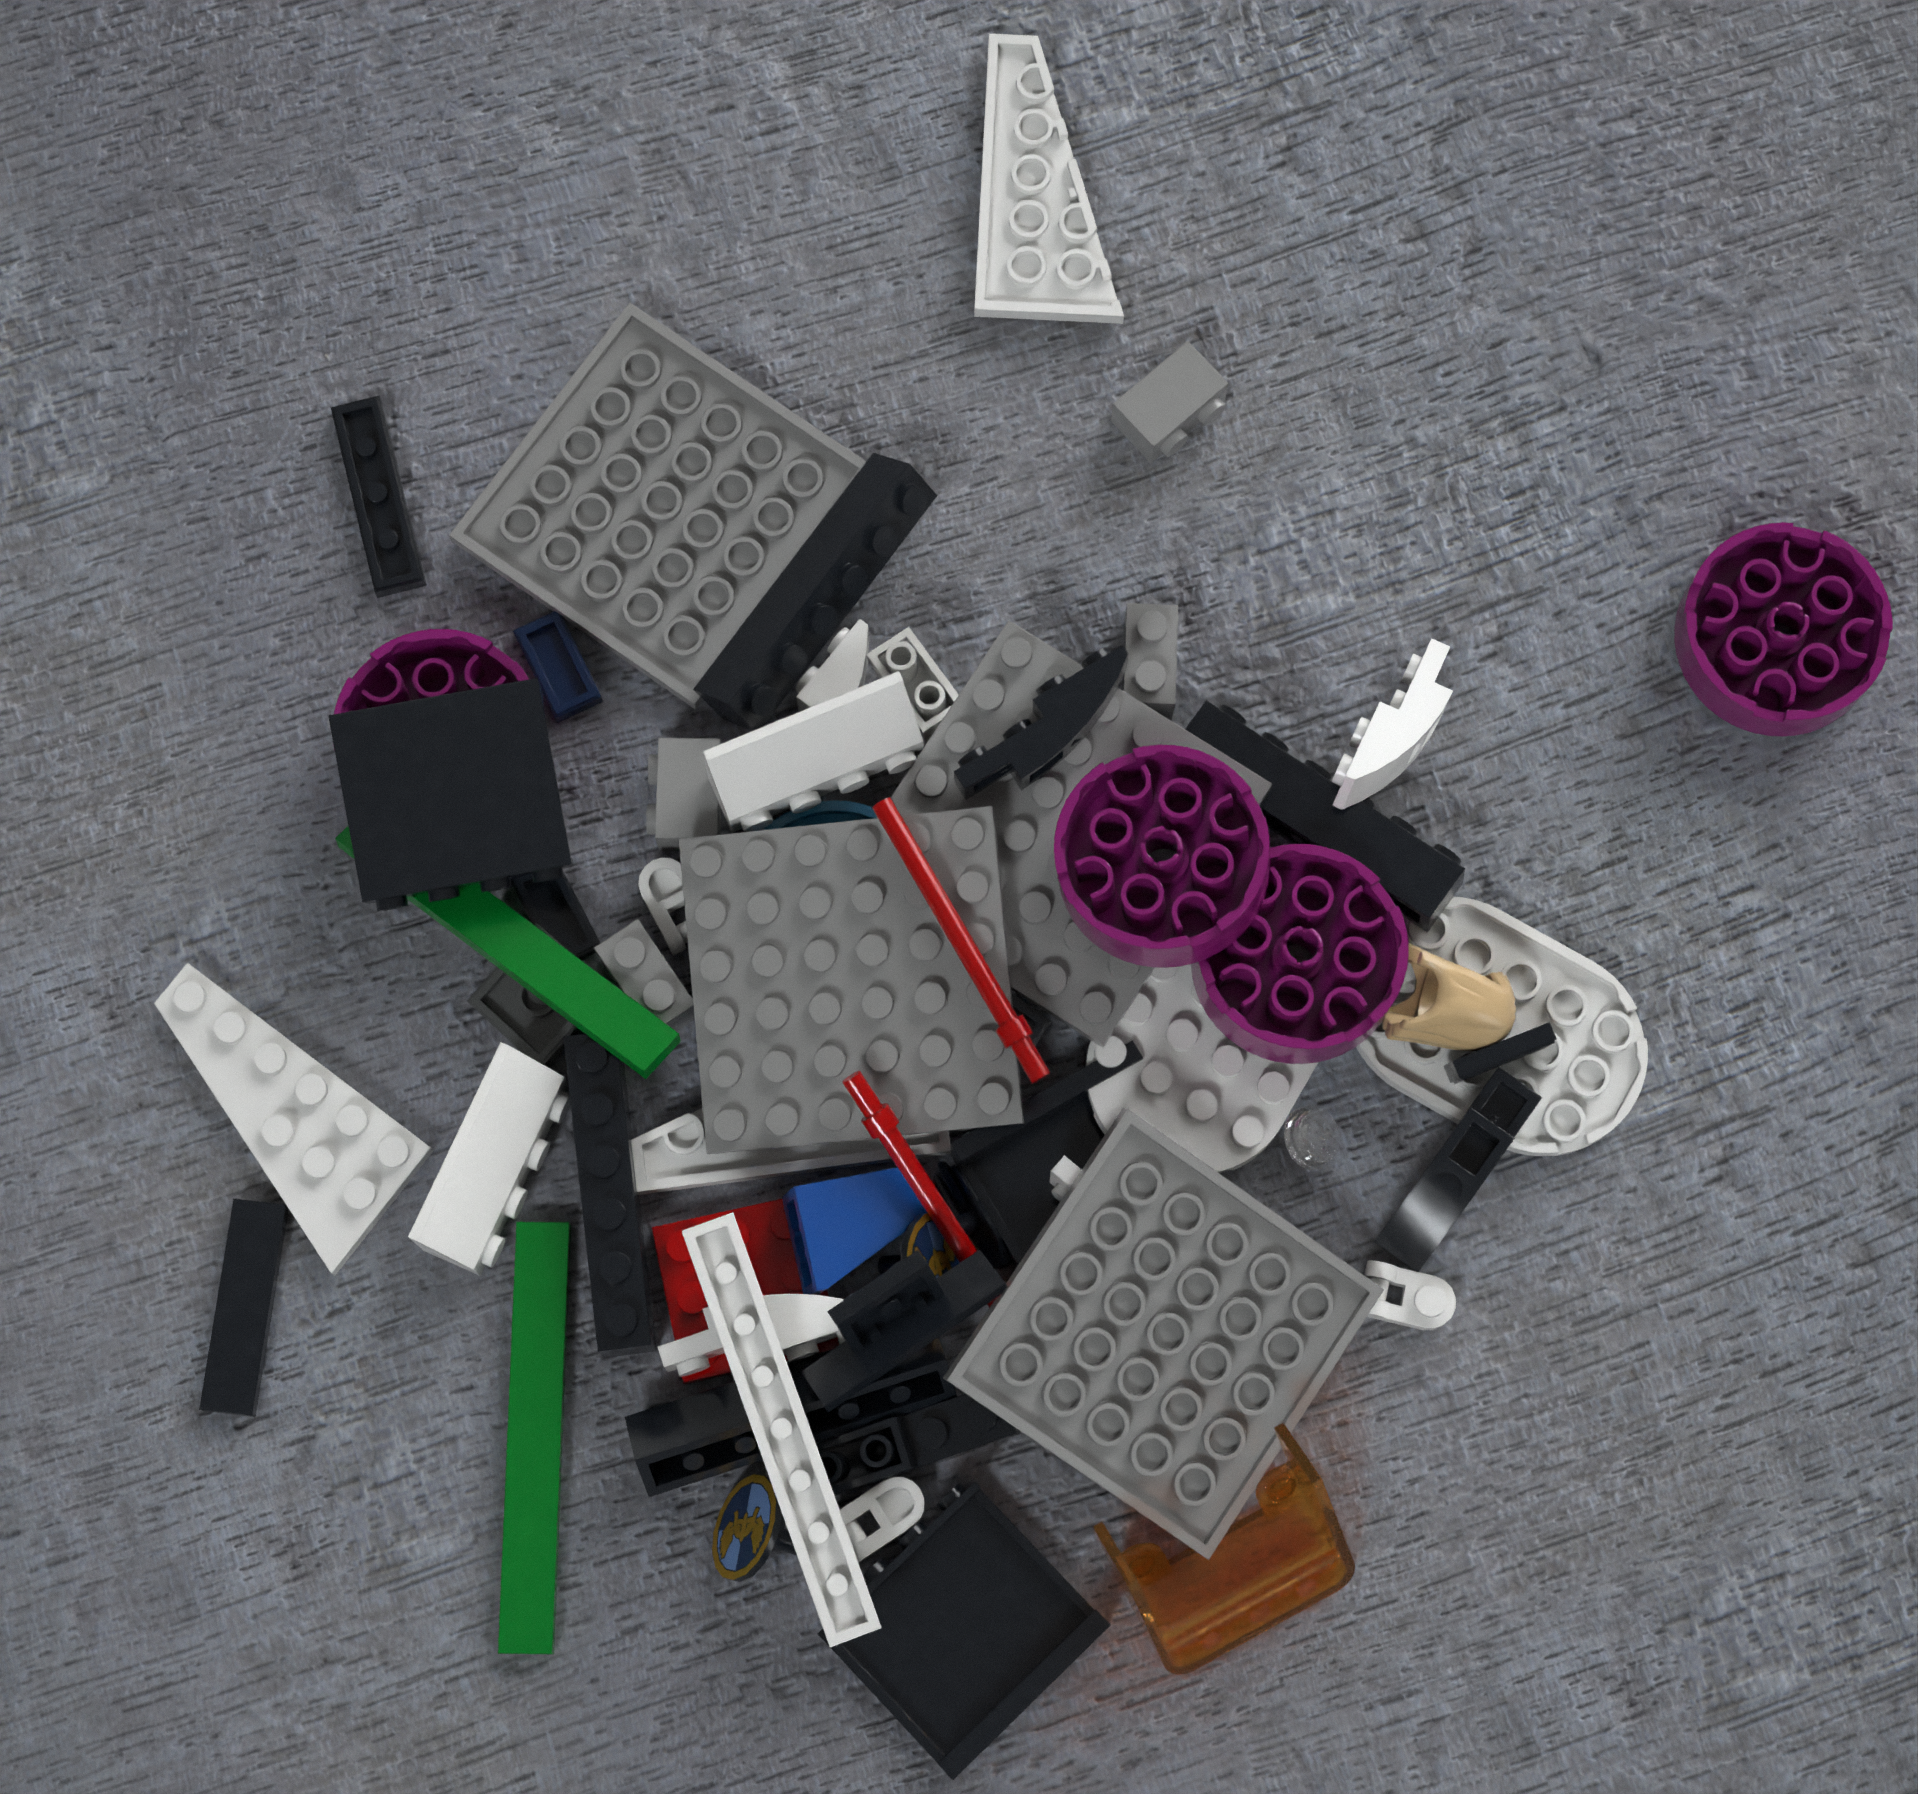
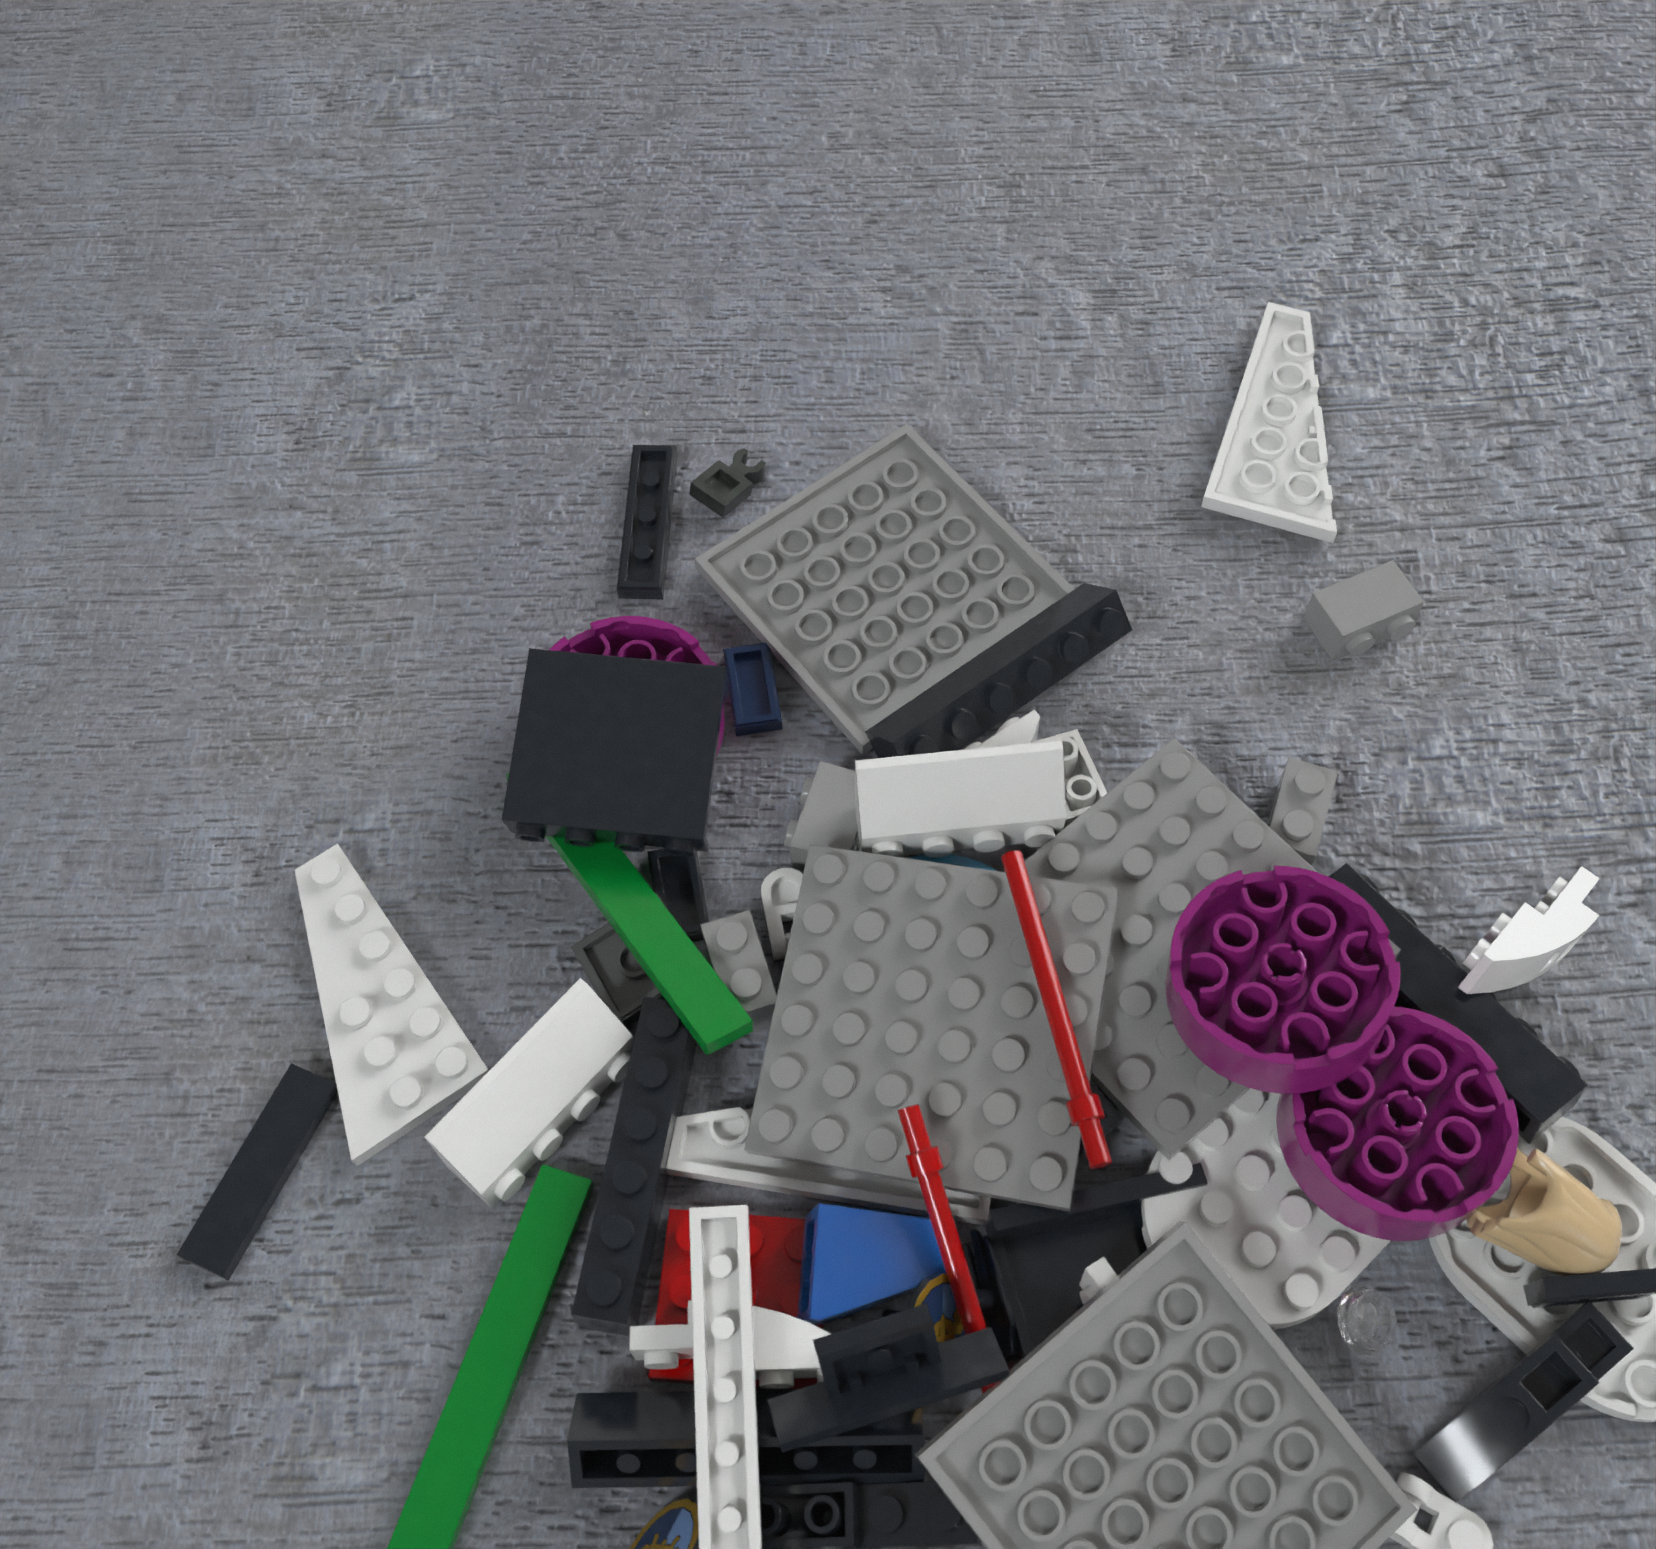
camera: 20 degrees right, 15 degrees down
black slope [954,645,1128,800] -> none
none -> pearl dark grey plate [689,448,766,518]

